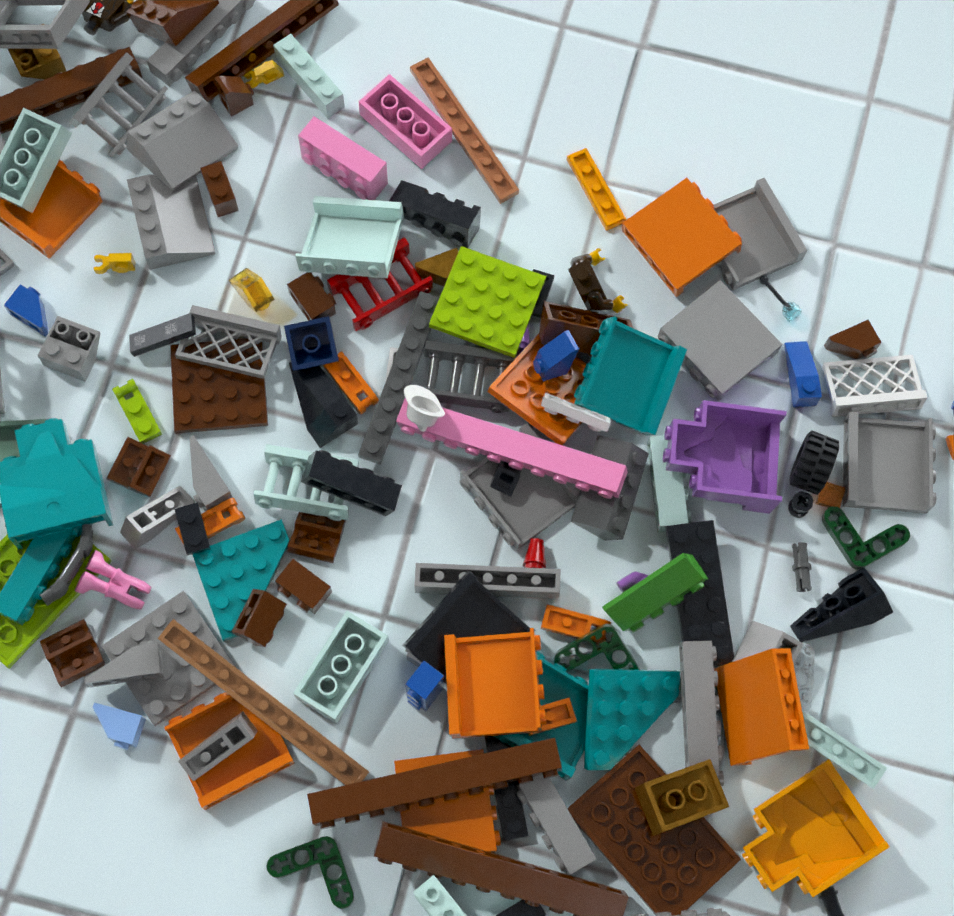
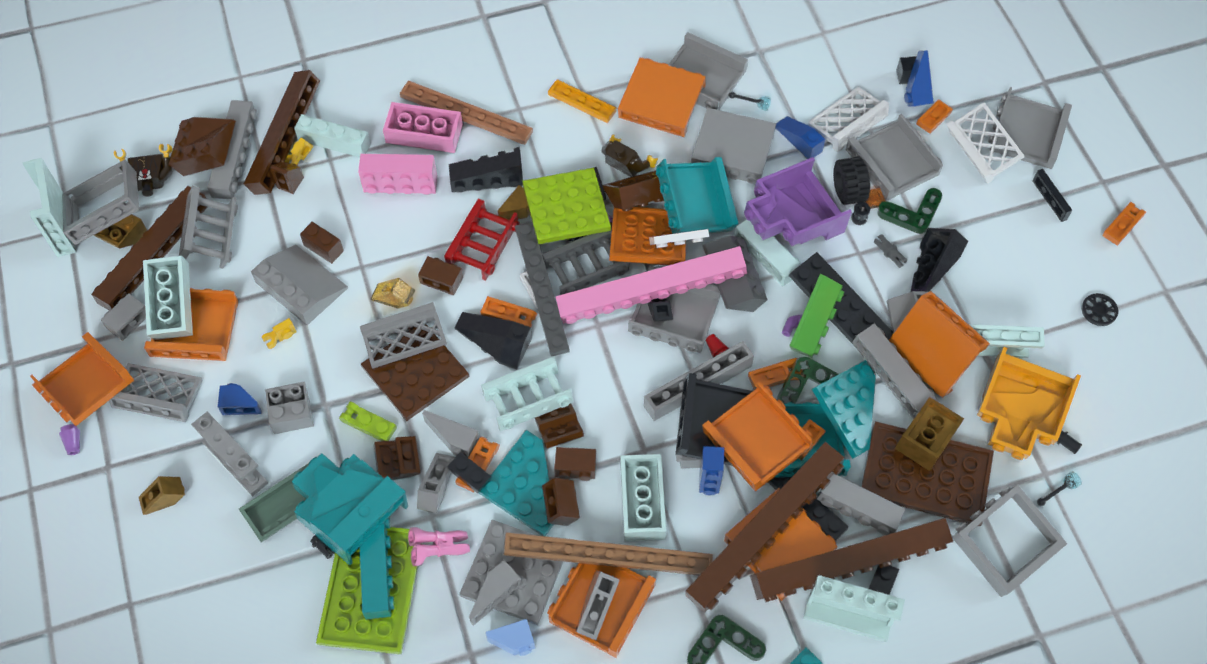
camera: 30 degrees left, 10 degrees down
dark grey piece [40,524,94,606] -> none
reddish brown slope [40,619,106,688] -> none
light grey slope [127,90,238,191] -> none
tile [129,313,196,357] -> none
dark blue slope [284,316,339,371] -> none
light aqua panel [295,196,404,278] -> none
black brick [301,450,402,516] -> none
white piece [404,385,445,432] -> none
blue slope [533,330,579,381] -> none
reddish brown slope [824,319,882,360] -> none

